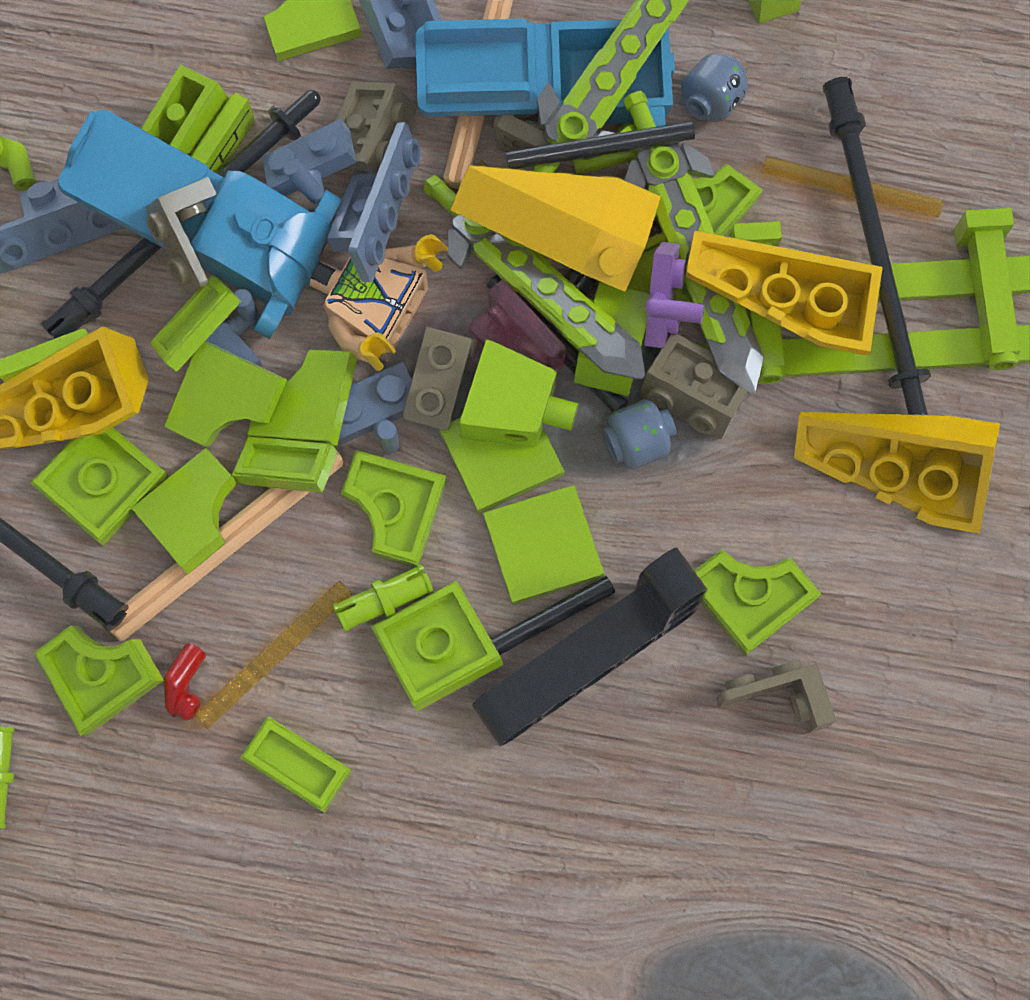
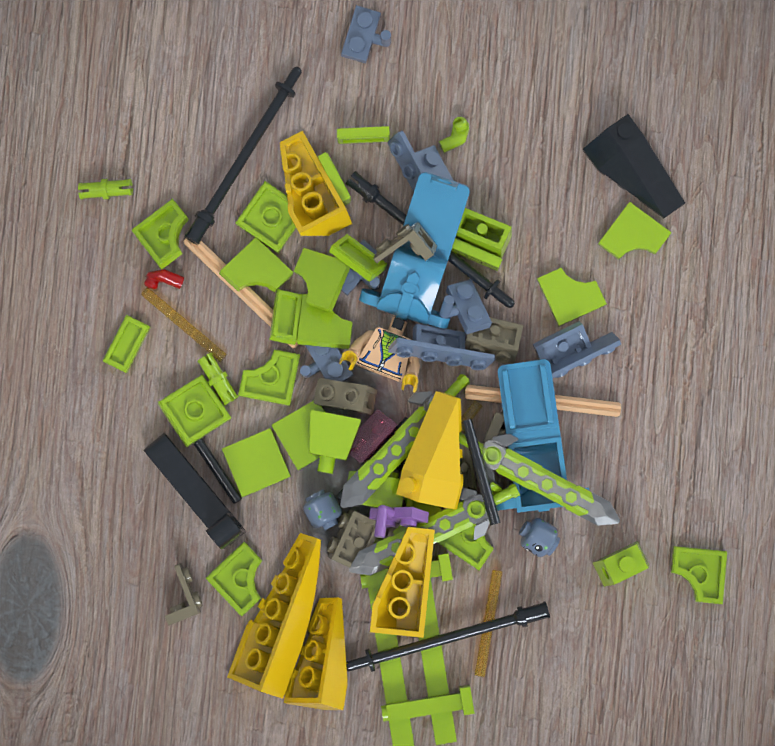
camera: 85 degrees right, 10 degrees up
none -> yellow wedge [227,533,321,699]

